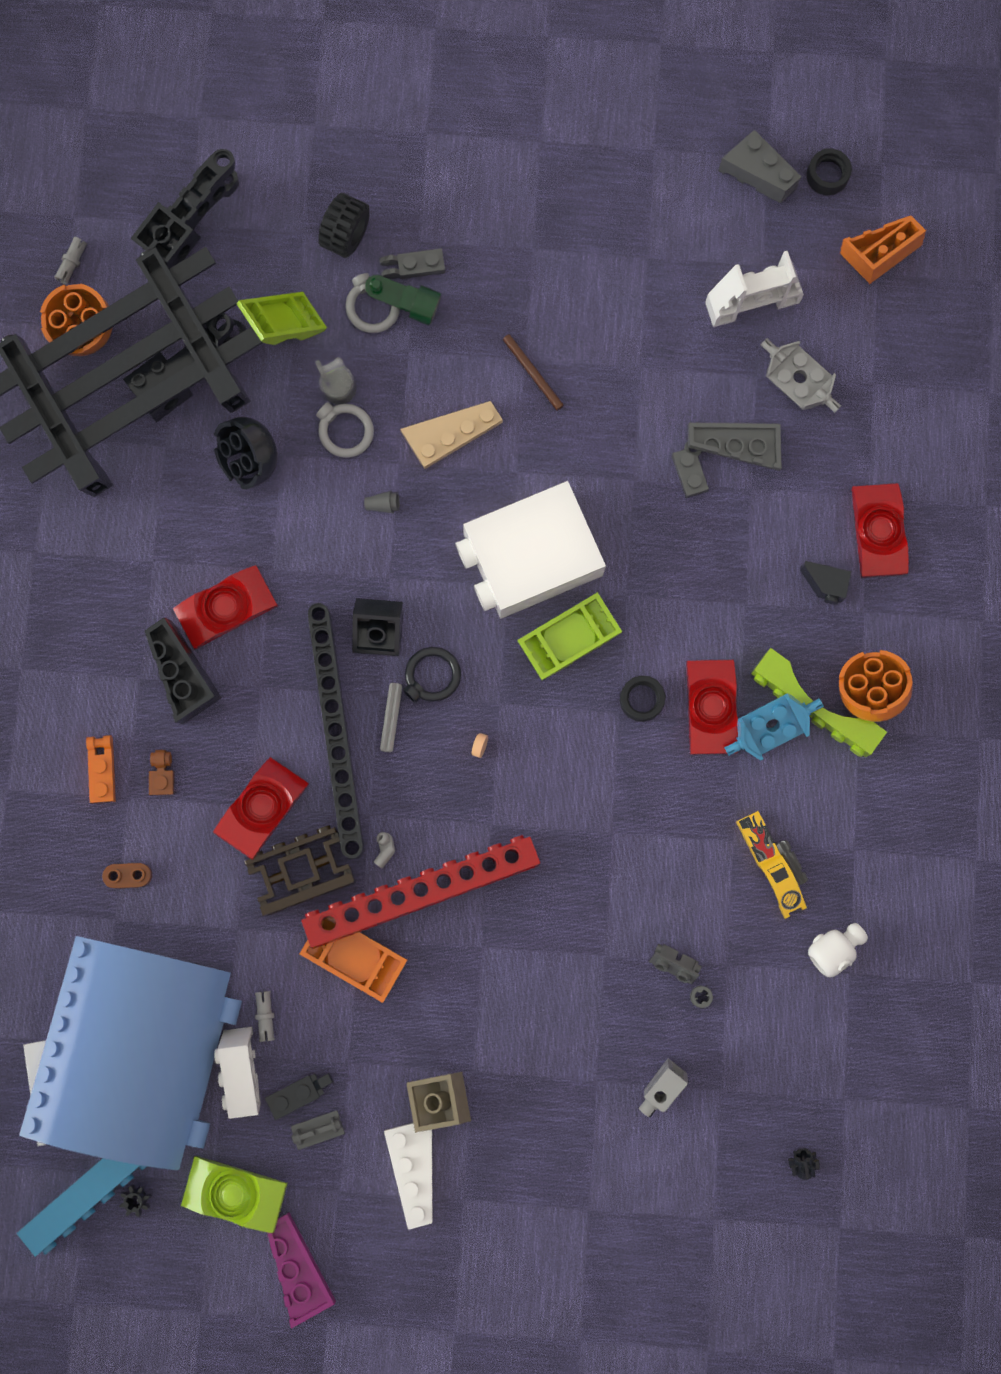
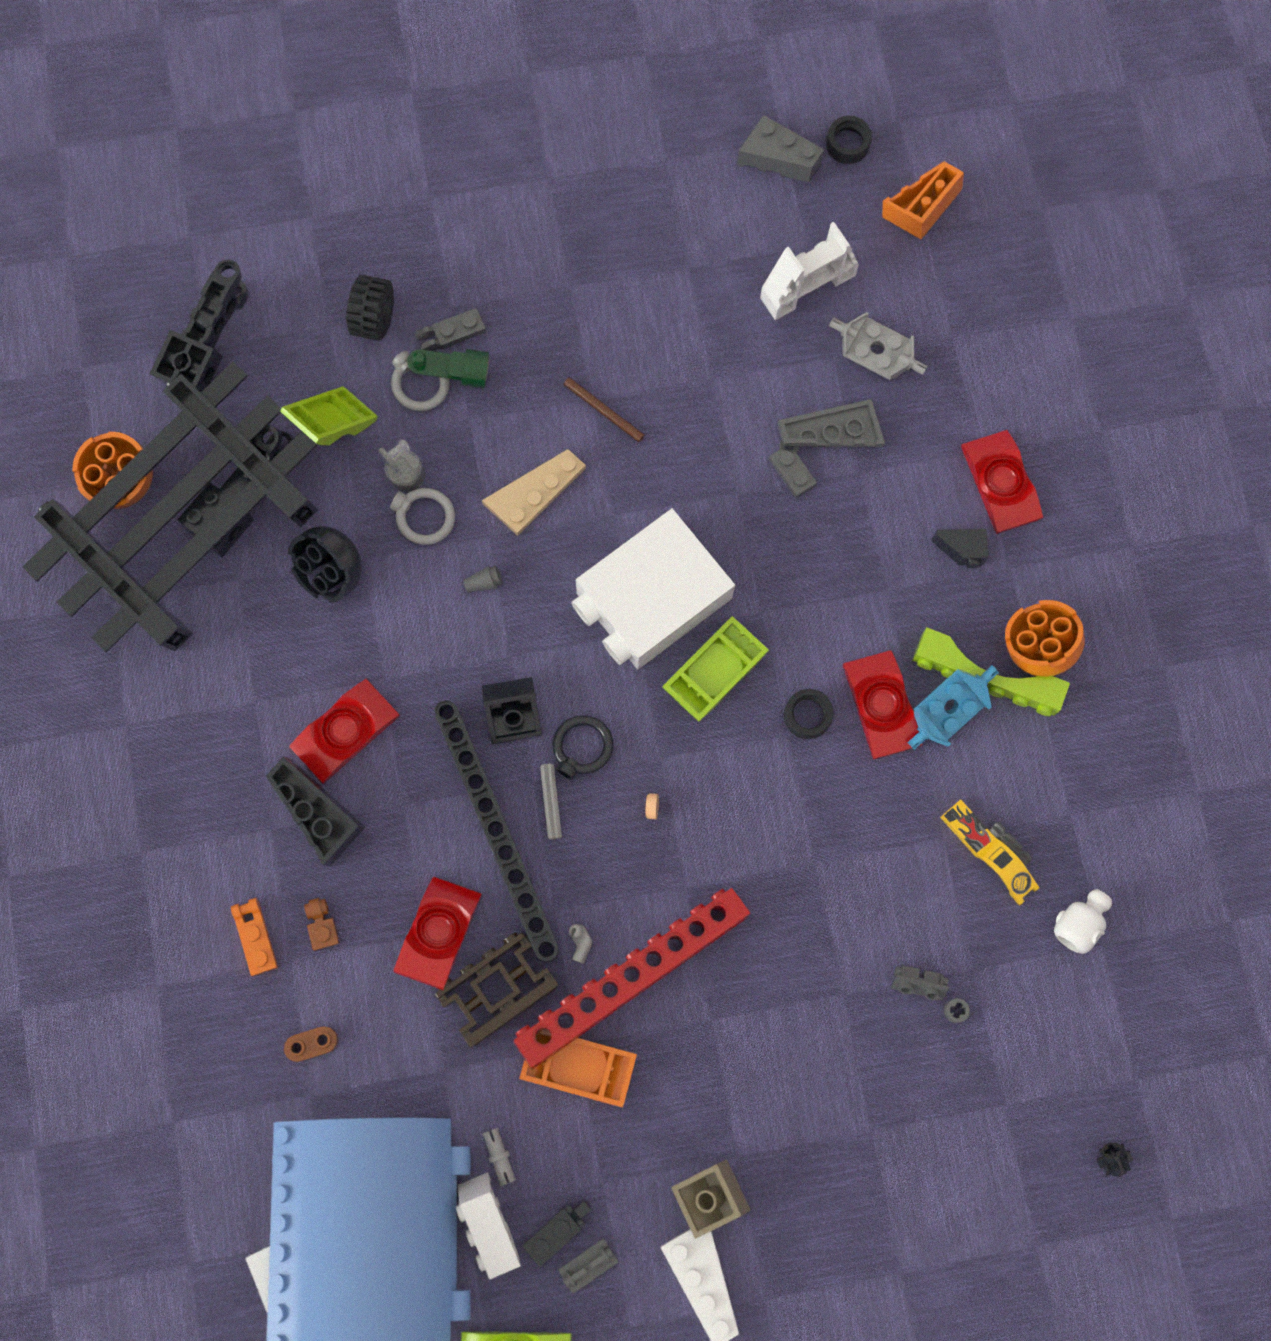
camera: 15 degrees left, 5 degrees down
light grey pin [54,237,87,285] -> none
light grey torso [639,1058,688,1118] -> none

